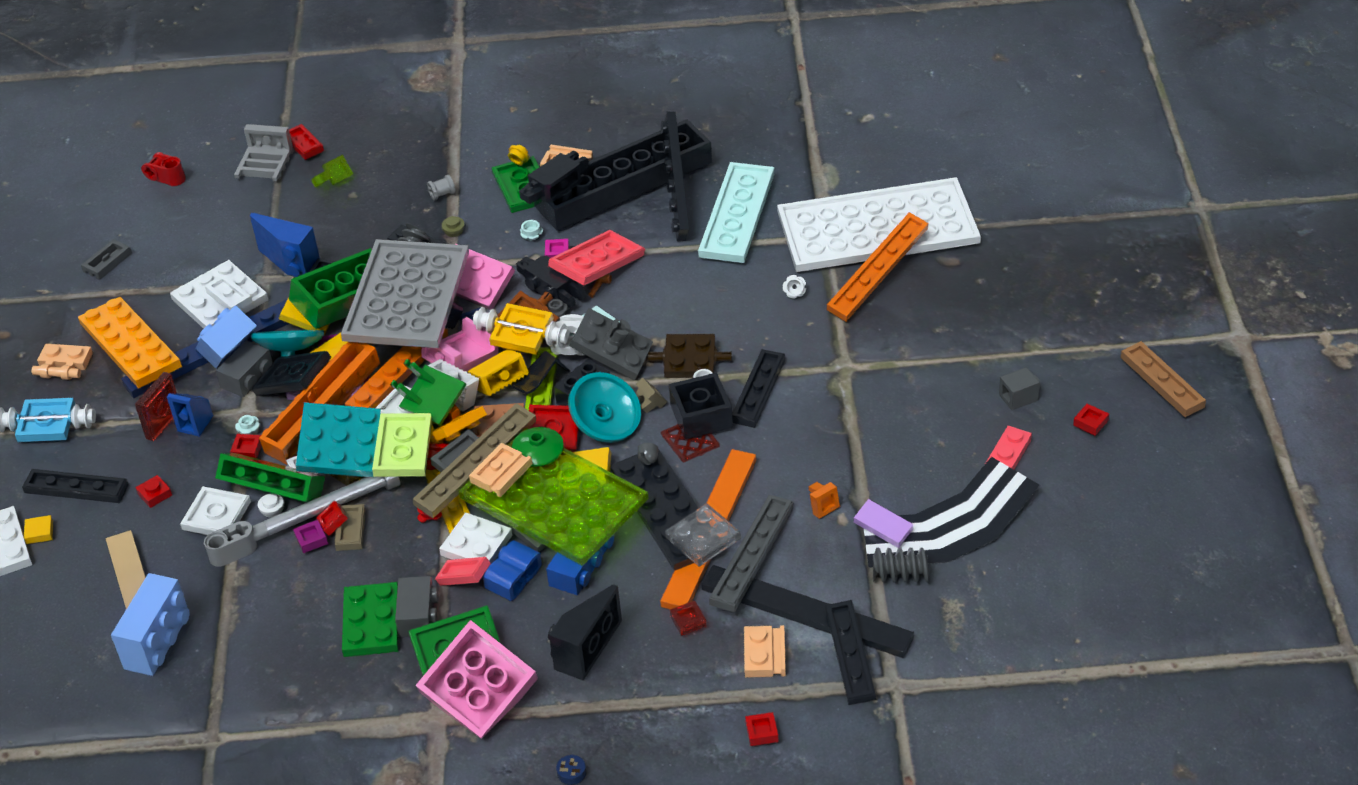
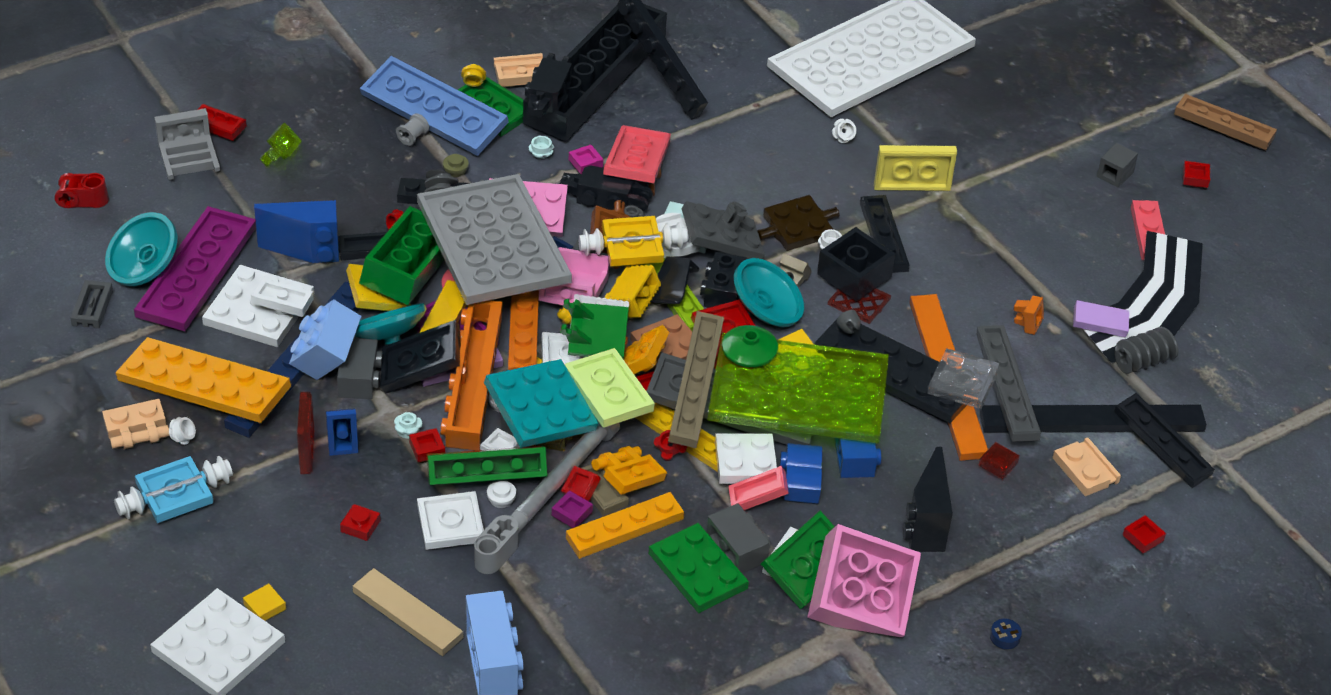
camera: 35 degrees left, 0 degrees up
black tile [22,469,129,503] -> none
light nougat plate [469,443,532,497] -> none
light aqua plate [698,162,774,263] -> none
orange plate [827,212,929,322] -> none
none -> teal dish [105,212,178,286]
none -> magenta plate [134,206,256,331]
none -> white plate [169,417,196,445]
none -> medium blue plate [360,56,509,156]
none -> light orange plate [566,492,684,559]
none -> light orange plate [591,446,667,495]
none -> light yellow tile [874,145,957,191]

